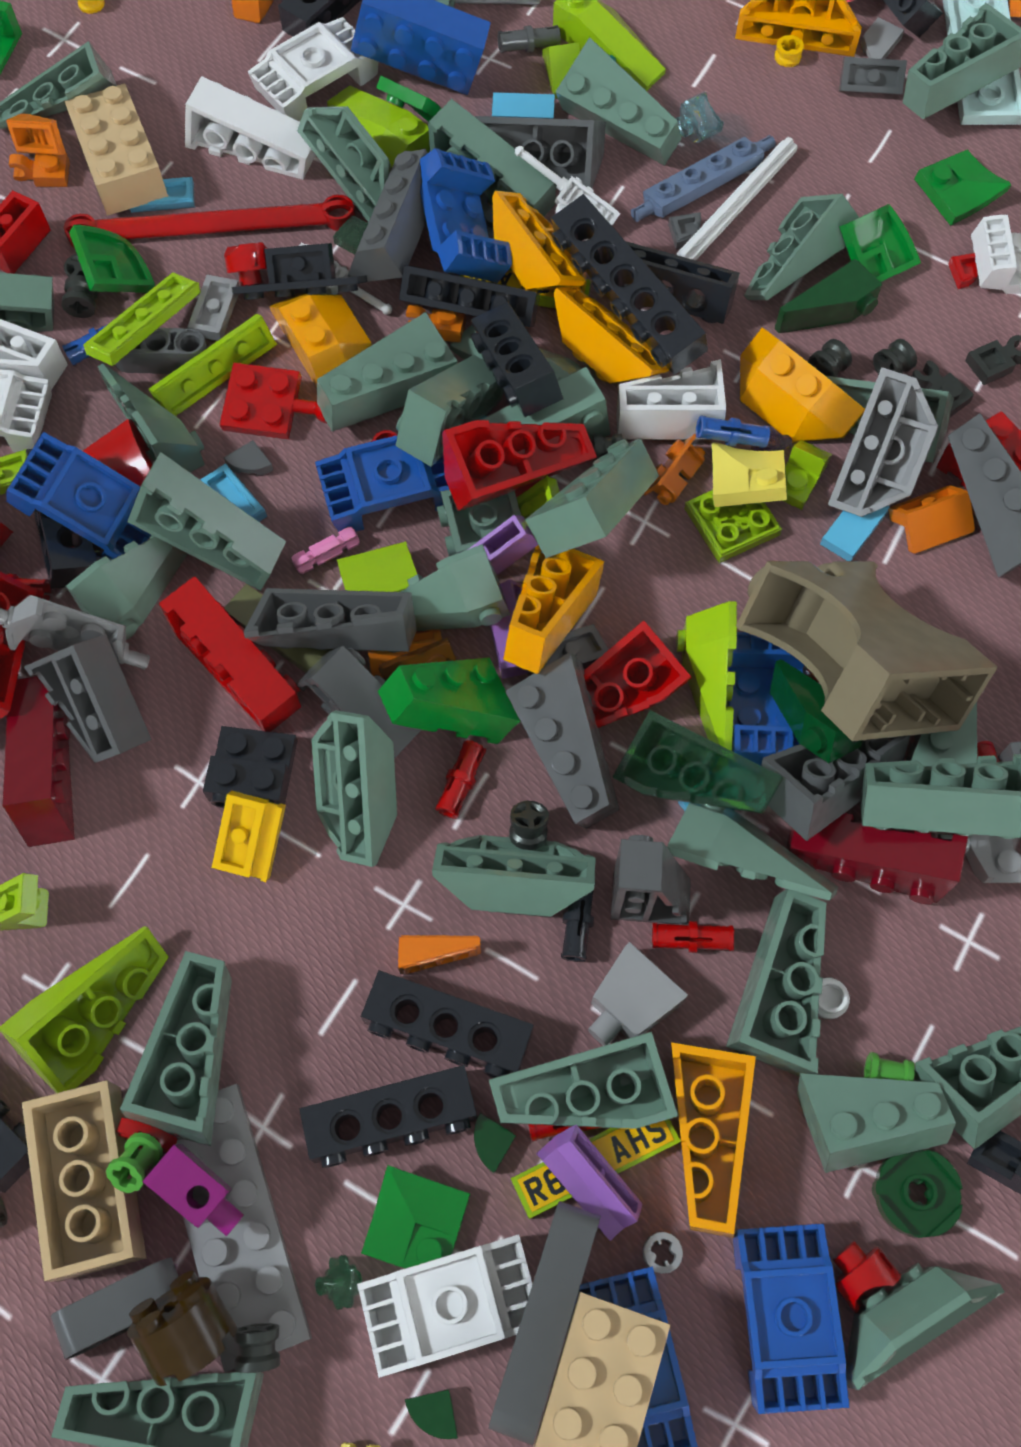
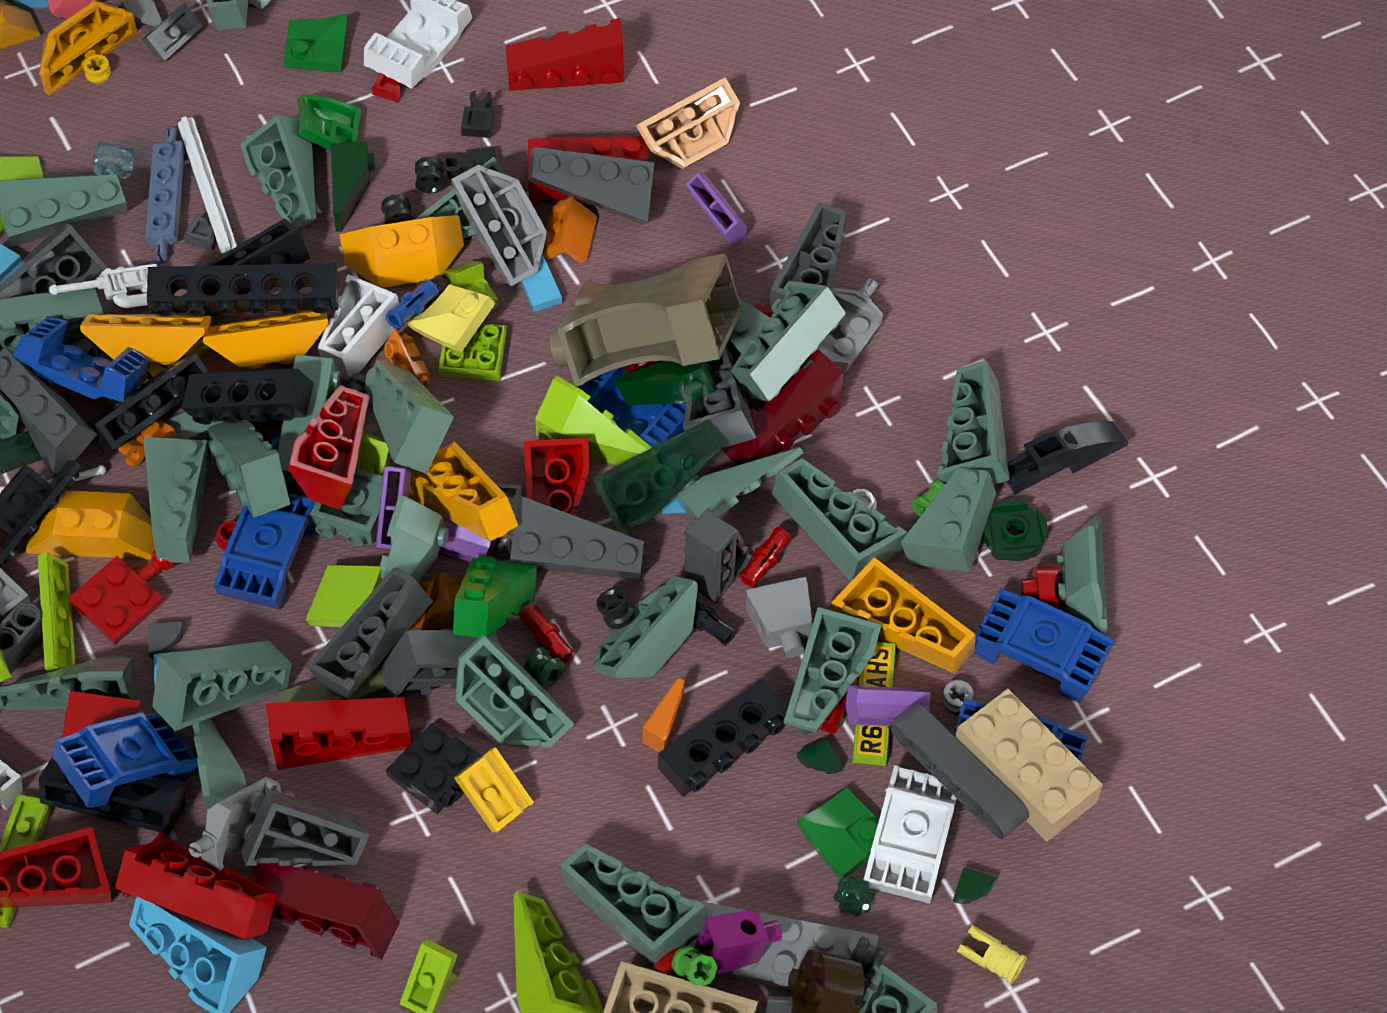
camera: 60 degrees left, 10 degrees down
bright pink axle [291,527,360,574] -> none
black brick [299,1065,477,1168] -> none
none -> dark green wheel [523,647,565,689]

